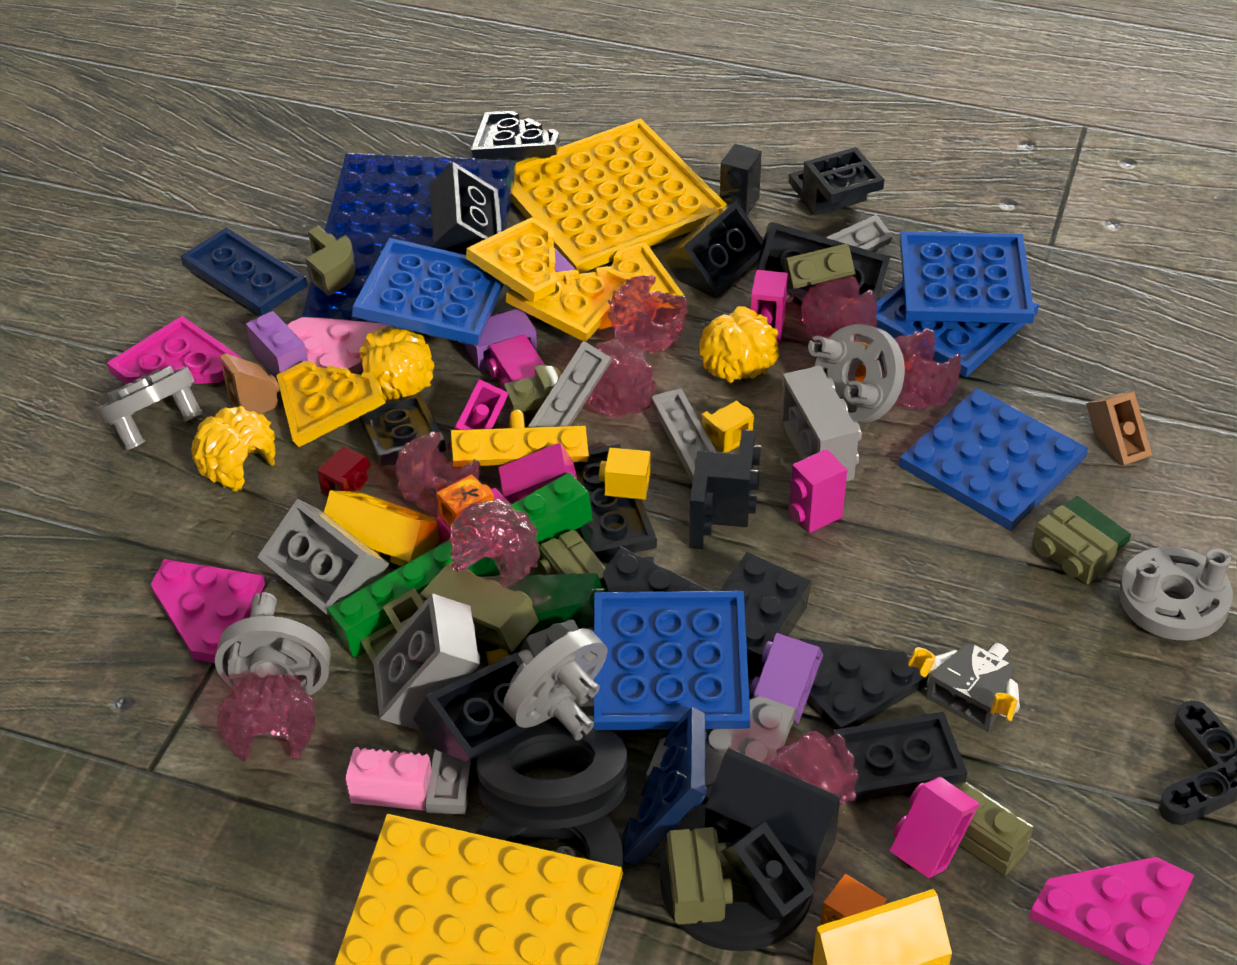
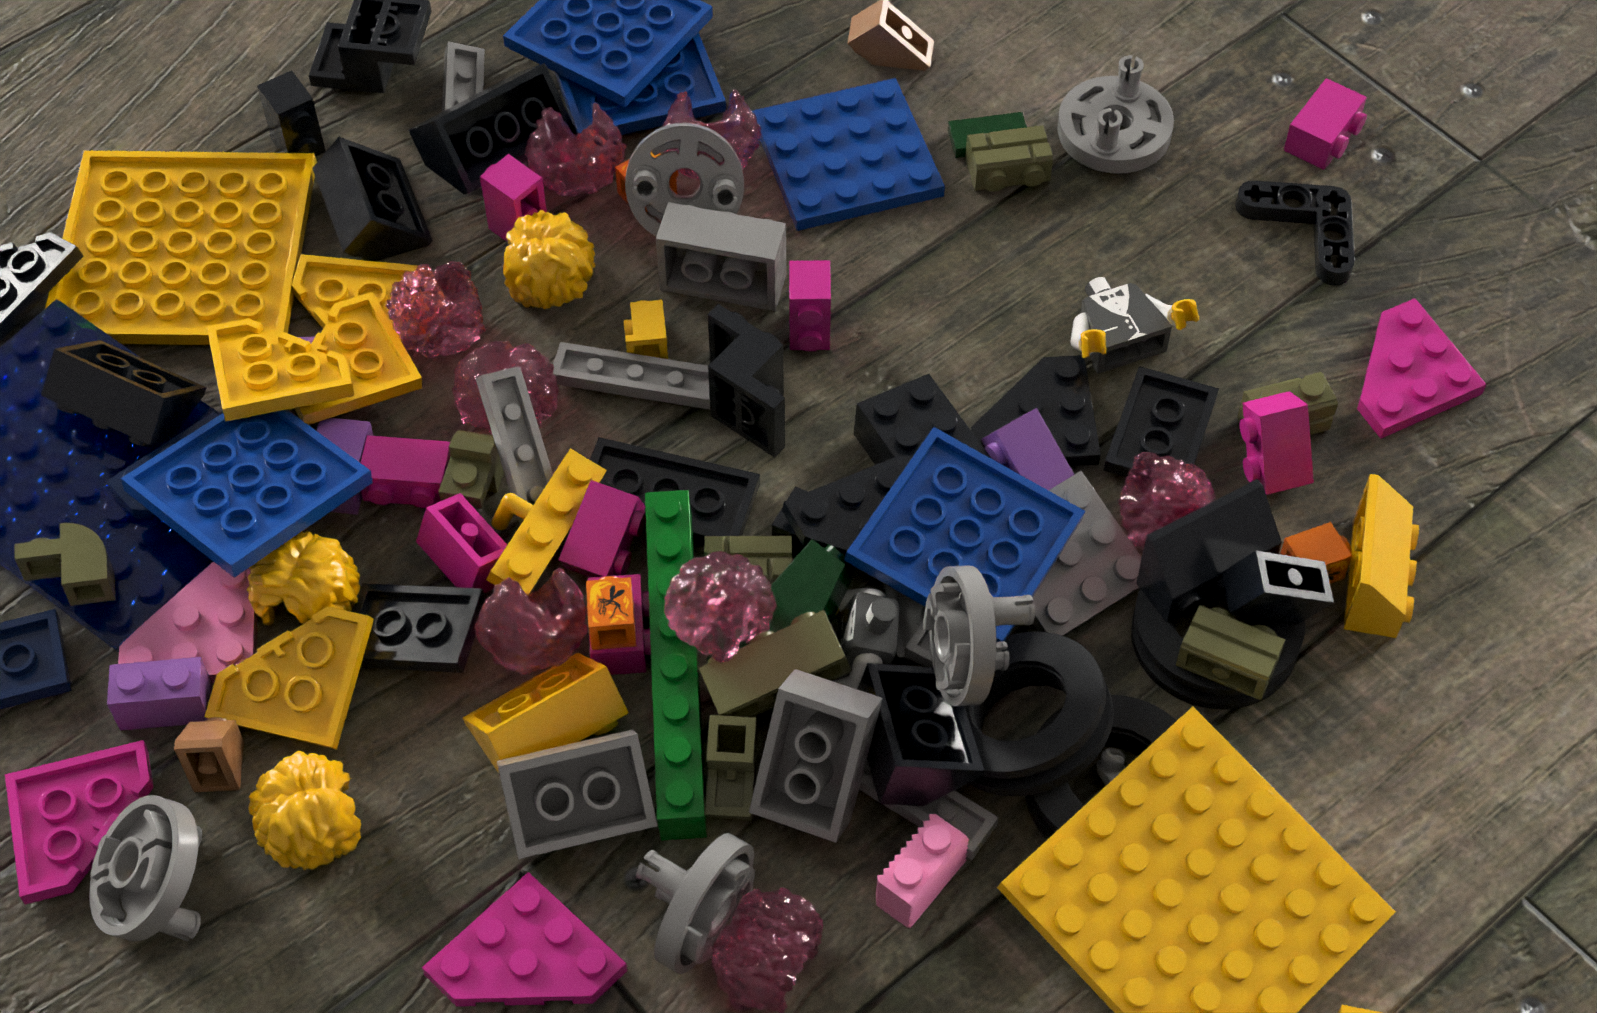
camera: 60 degrees left, 10 degrees up
dark red brick [317,446,371,497] -> none
yellow brick [599,448,650,500] -> none
dark blue plate [622,706,707,867] -> none
olive brick [783,243,855,289] -> none

